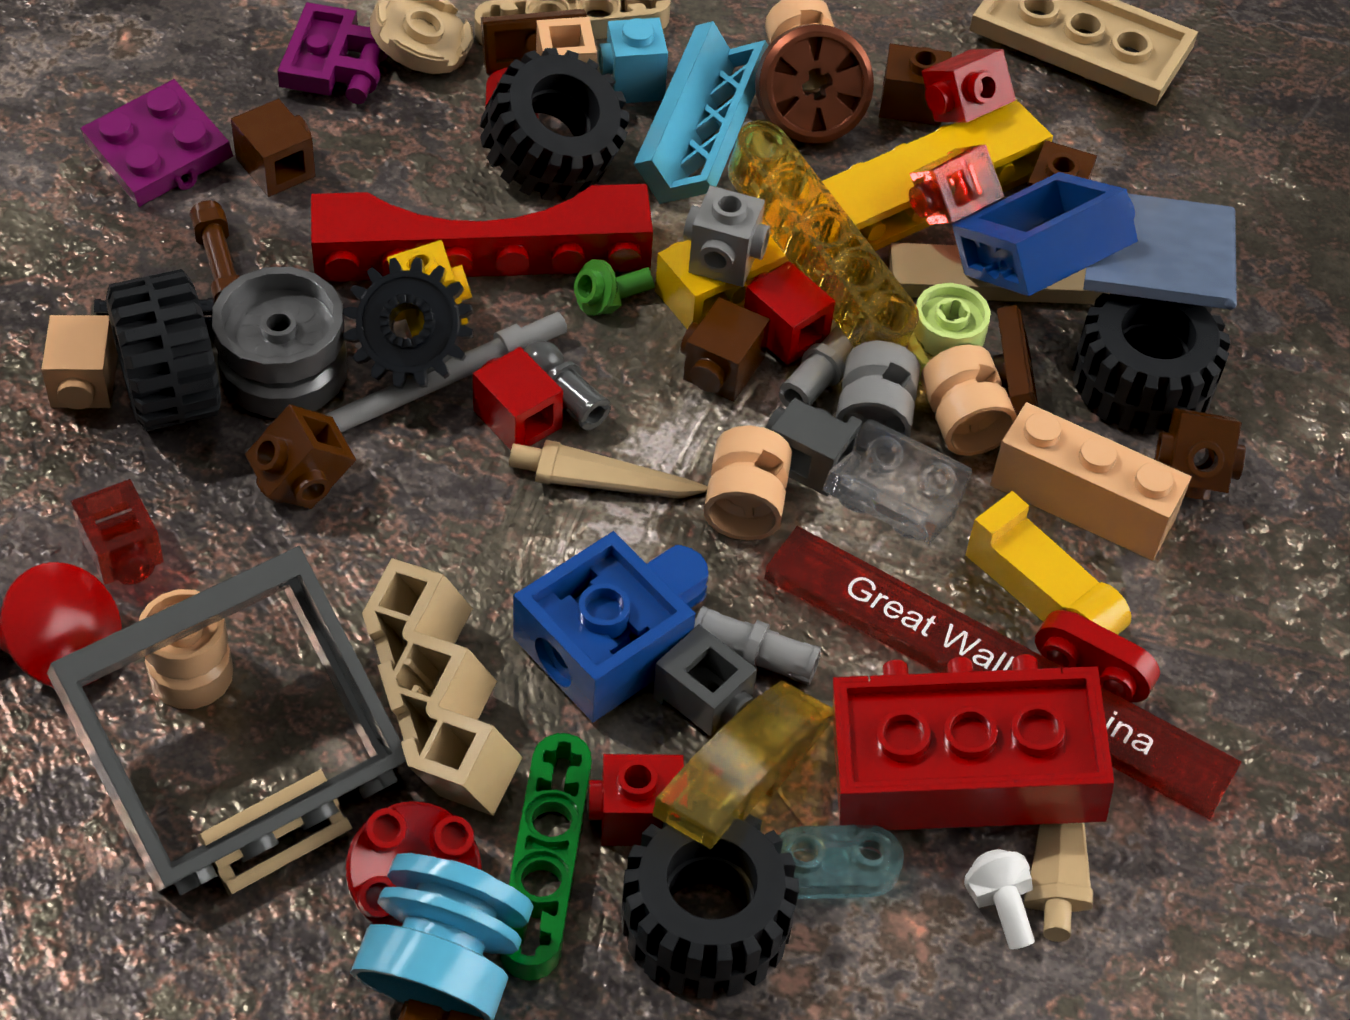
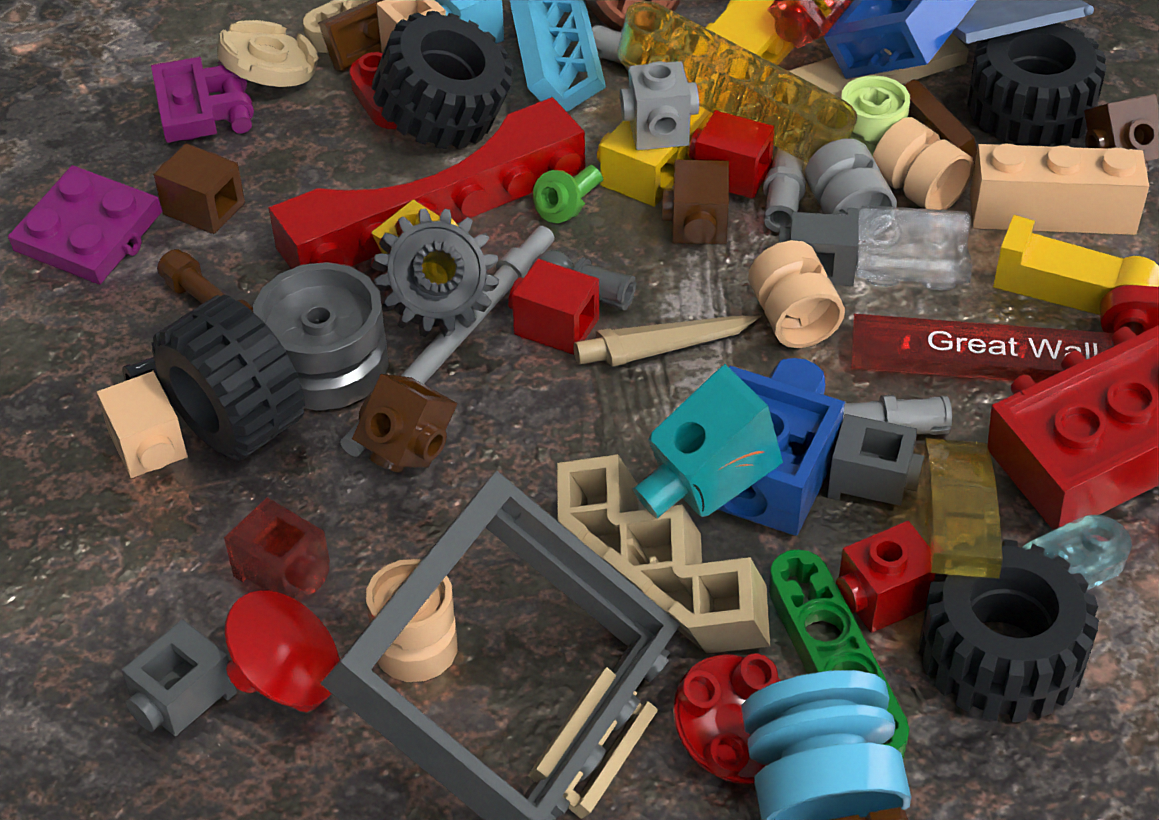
camera: 20 degrees left, 5 degrees down
none -> teal torso [632,364,783,518]

